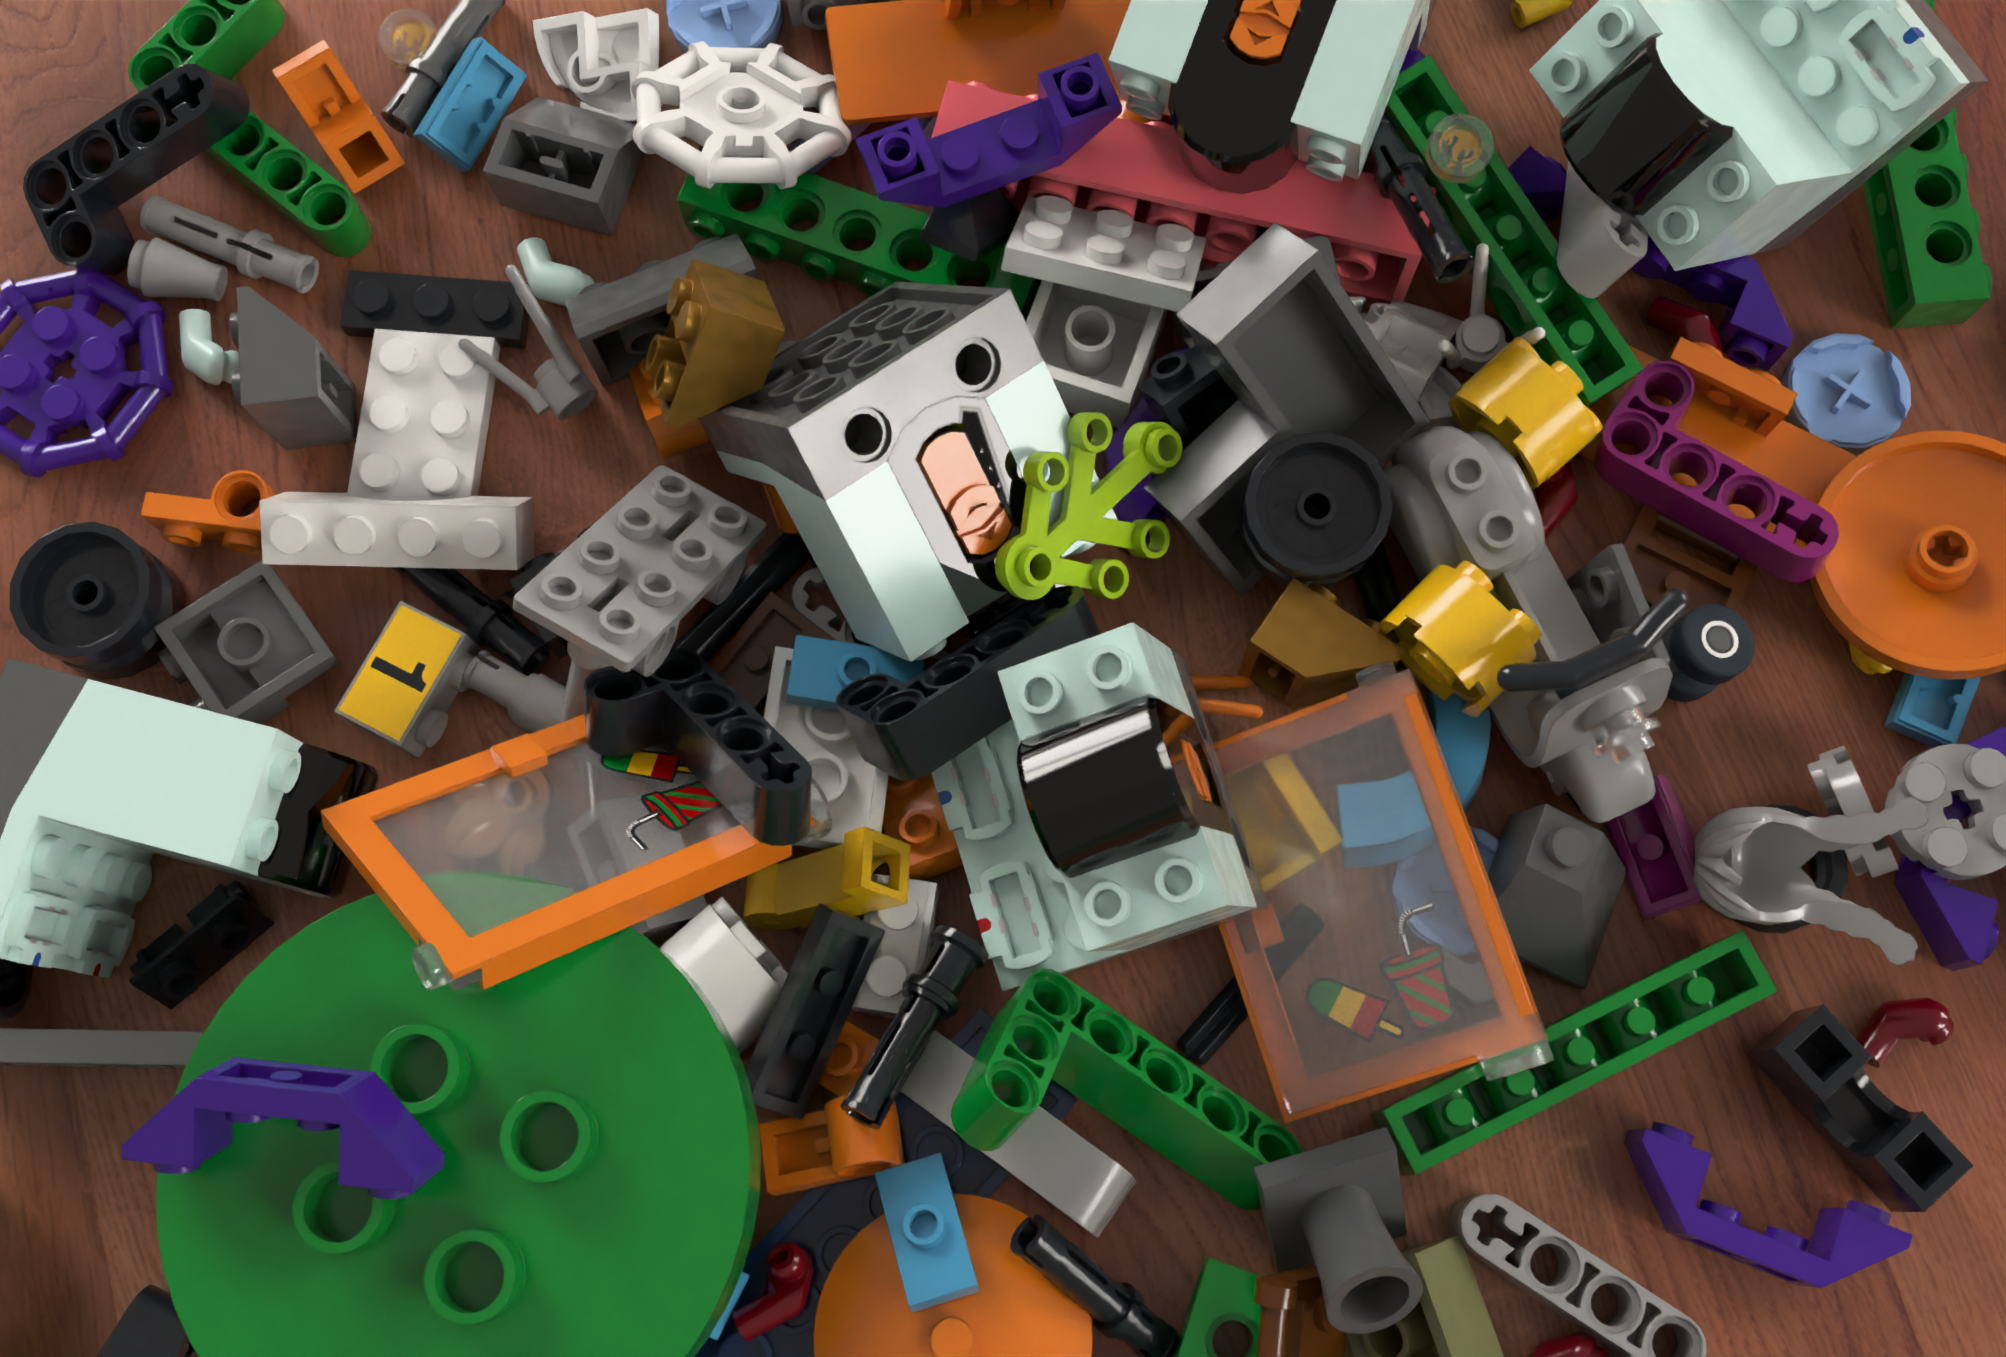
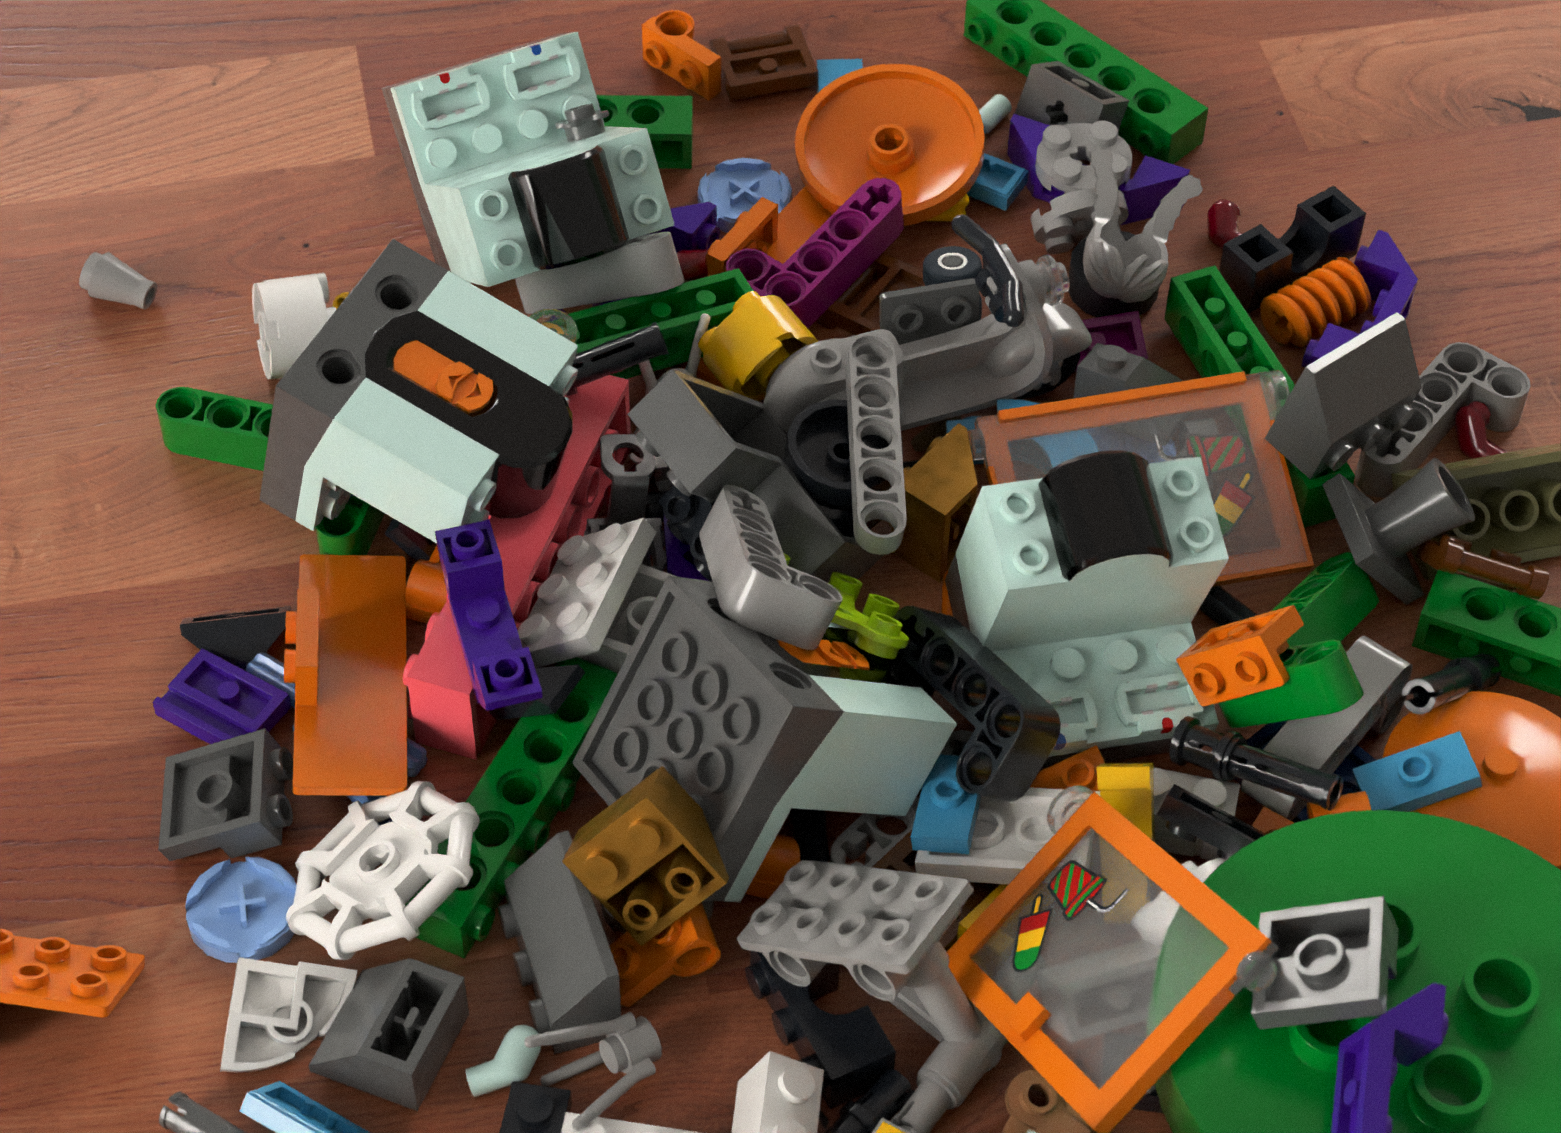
camera: 90 degrees left, 25 degrees down
black beam [583,648,812,846] -> none
yellow brick [1379,560,1542,717] -> none
none -> dark grey plate [555,103,609,142]
none -> light grey beam [699,484,843,650]
none -> light grey beam [845,334,907,555]
none -> orange bracket [1176,605,1304,707]
none -> dark grey plate [1251,896,1398,1029]
none -> orange piece [1261,257,1371,347]
none -> dark grey slope [1265,312,1422,479]

